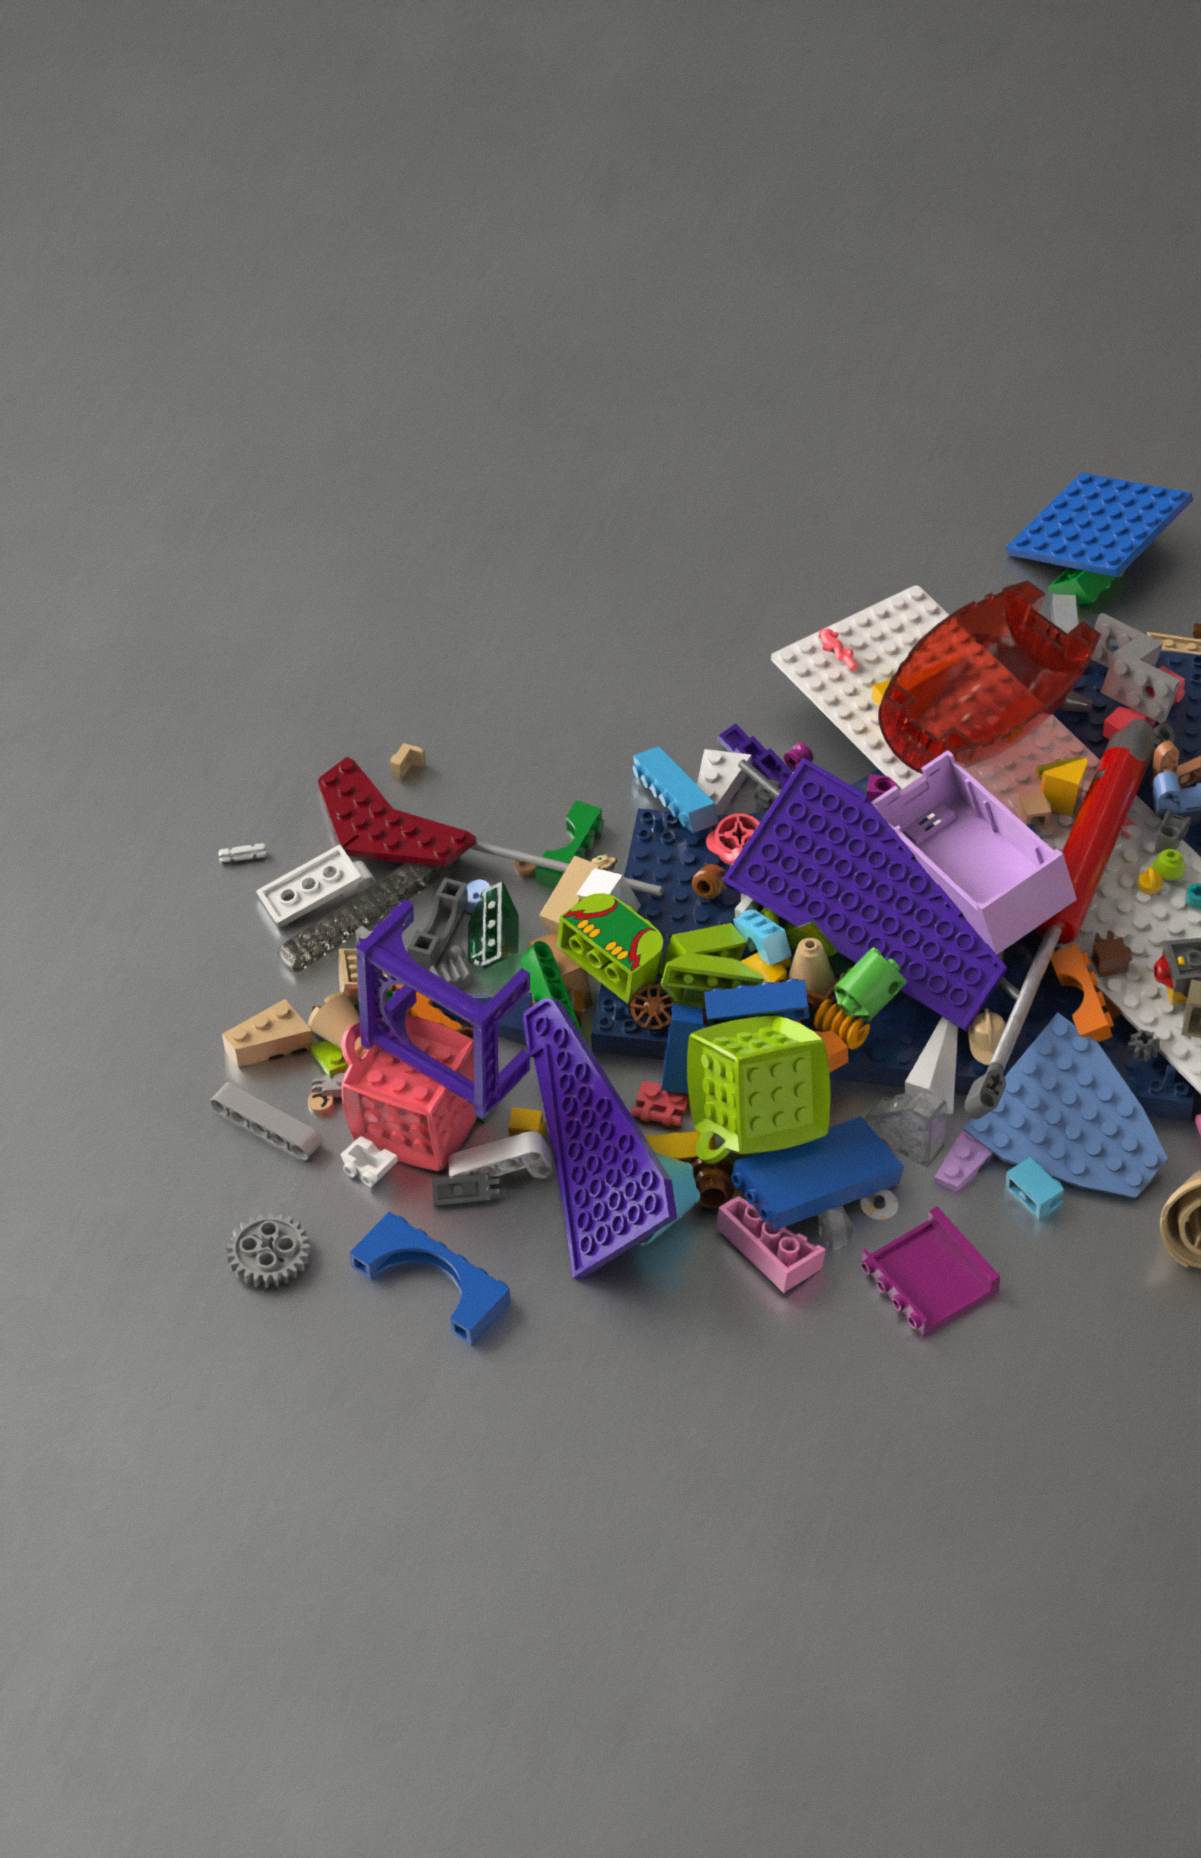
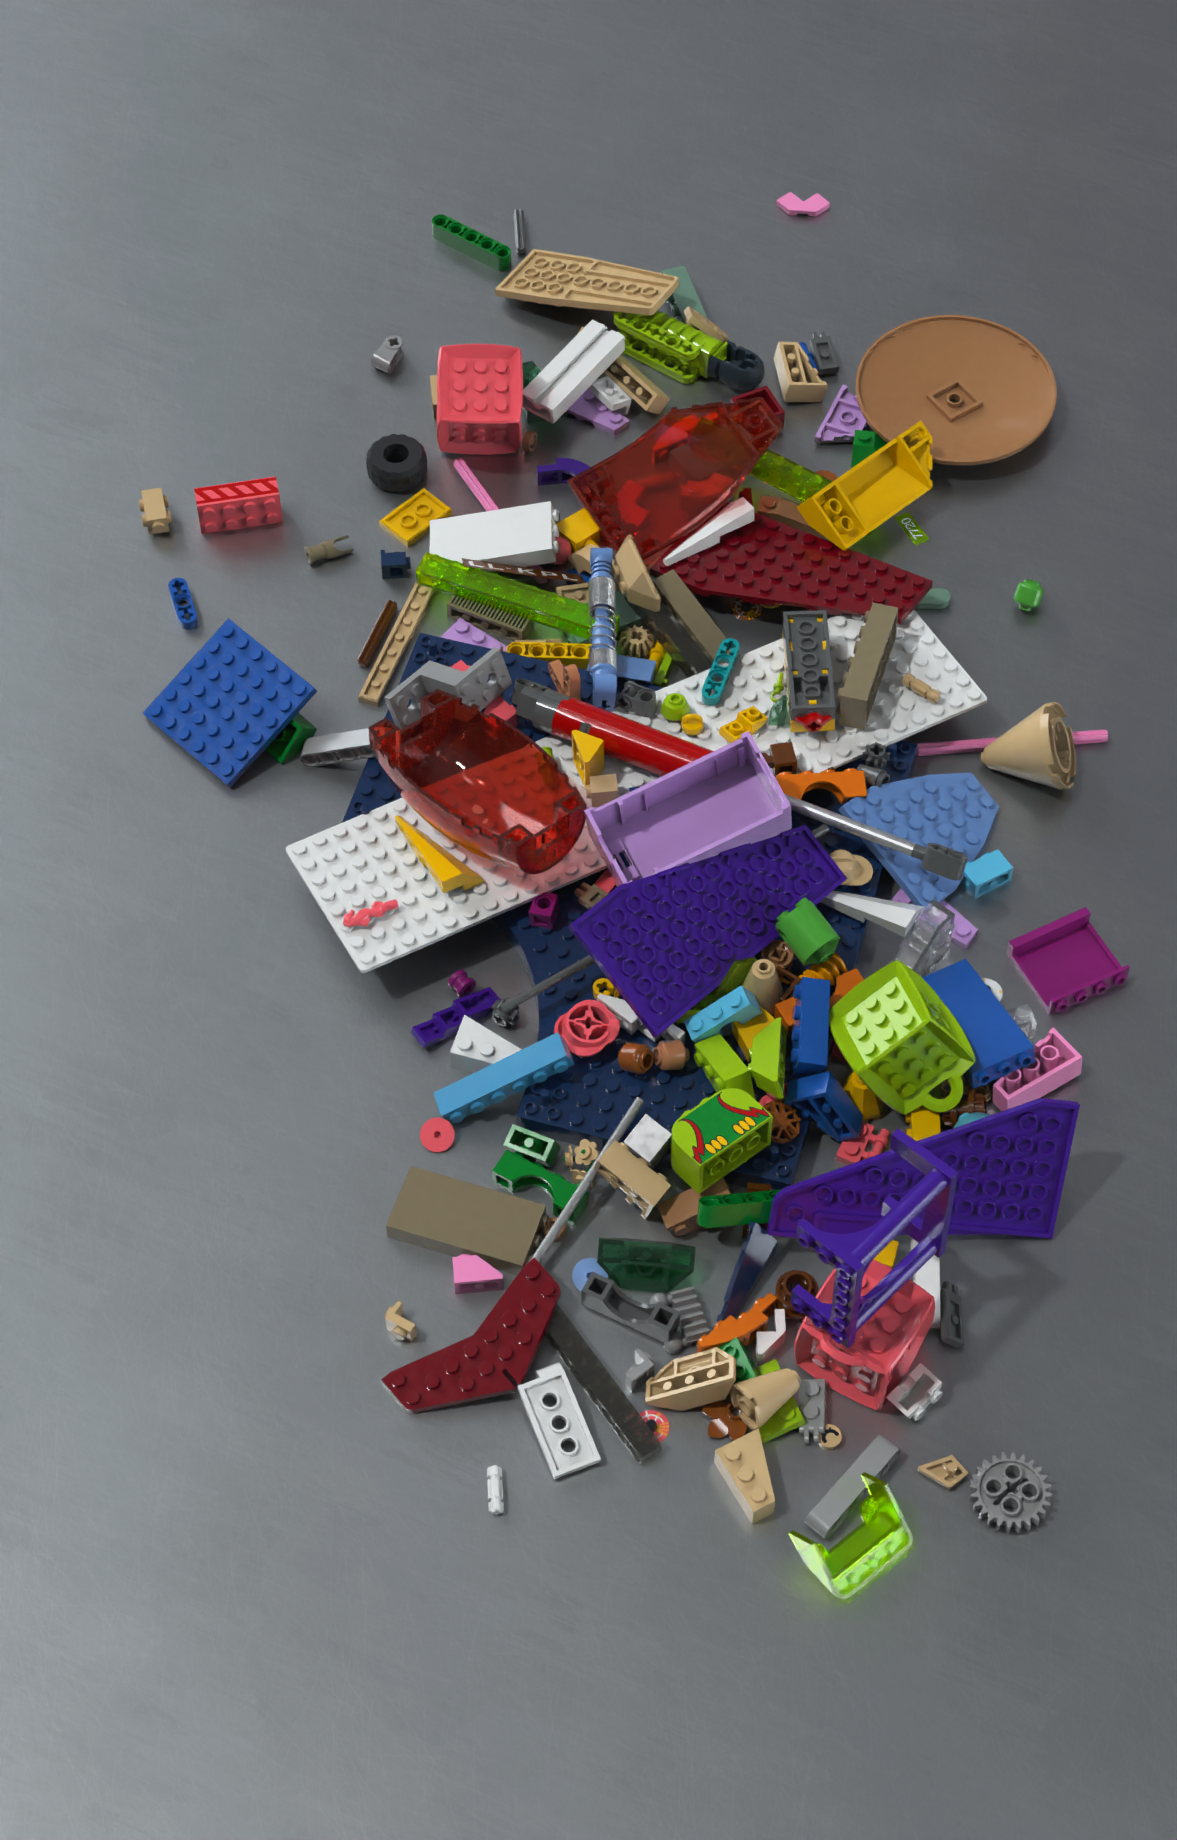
camera: 85 degrees left, 5 degrees up
blue arch [349,1212,511,1345] -> none
none -> dark tan brick [386,1166,549,1275]
none -> coral piece [420,1117,455,1152]
none -> bright pink slope [452,1254,504,1294]
none -> green brick [503,1124,561,1168]
none -> piece [633,1410,670,1444]
none -> nougat head [653,1040,689,1071]
none -> yellow slope [719,706,768,743]
none -> clear neon green windscreen [789,1472,913,1599]
none -> dark grey cone [857,764,890,788]
none -> tan piece [918,1455,969,1490]

